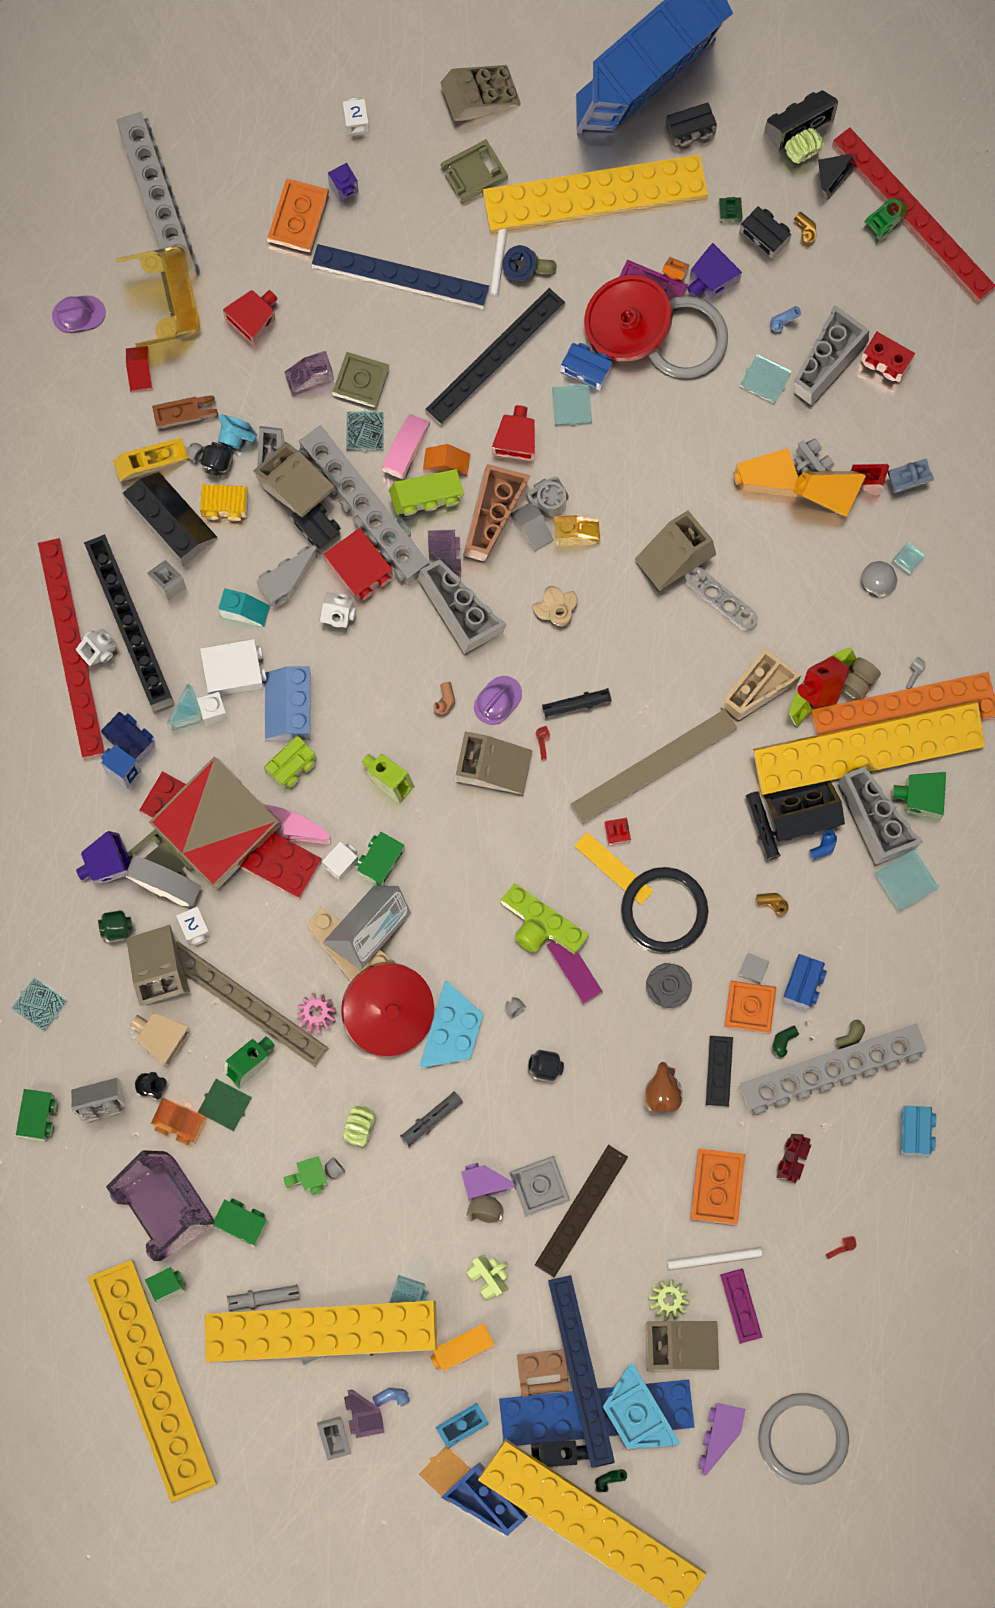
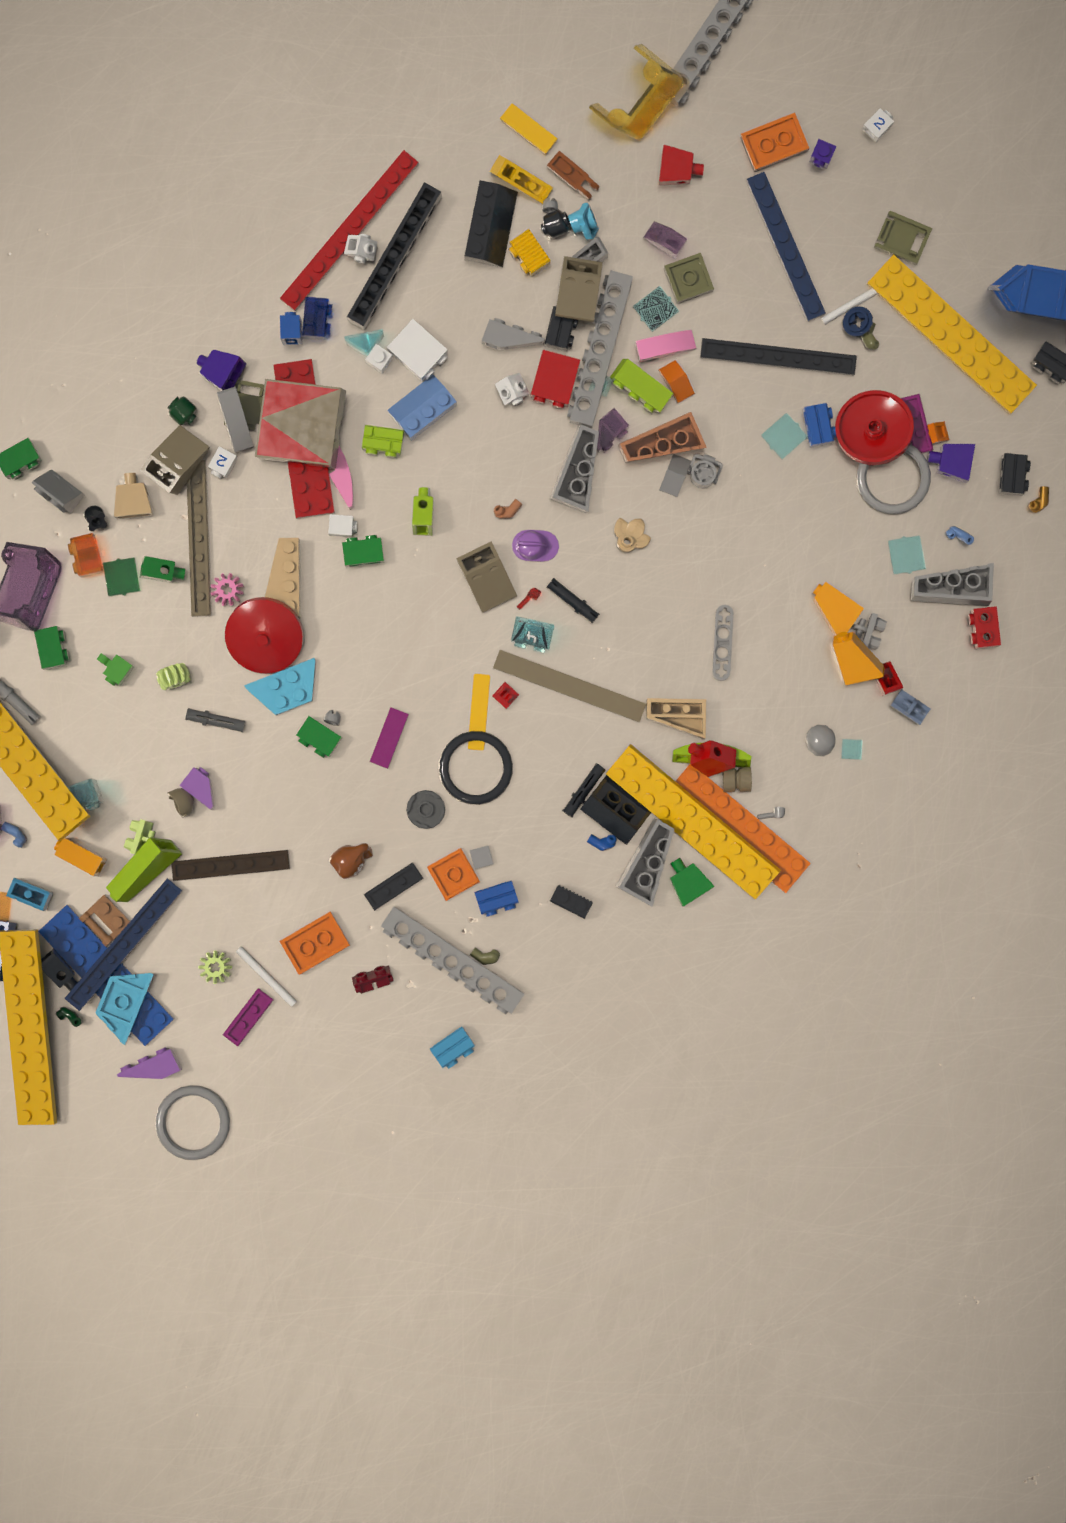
camera: 50 degrees right, 10 degrees up
clear light blue piece [12,977,67,1032] -> none
medium lavender piece [52,295,105,332] -> none
red slope [125,346,153,392] -> none
light grey slope [147,560,186,600] -> none
teal slope [218,588,270,627] -> none
light grey slope [323,886,411,970] -> none
light grey hinge [325,1157,345,1178] -> none
dark tan slope [440,65,521,121] -> none
red torso [492,405,535,461] -> none
lime plate [501,883,589,955] -> none
light grey tile [509,1156,570,1217] -> none
black head [528,1050,564,1082] -> none
clear yellow slope [554,515,600,546] -> none
dark tan slope [635,510,716,590] -> none
dark tan slope [646,1321,719,1371] -> none
dark green tile [719,197,743,222] -> none
pearl gold arm [756,893,789,915] -> none
dark green arm [772,1025,799,1057] -> none
clear red hand [826,1236,857,1259] -> none
clear light blue tile [875,849,939,912] -> none
none -> lime slope [106,837,182,902]
none -> green brick [296,716,342,758]
none -> yellow tile [500,103,558,155]
none -> clear light blue slope [511,616,555,653]
none -> black brick [550,885,593,919]

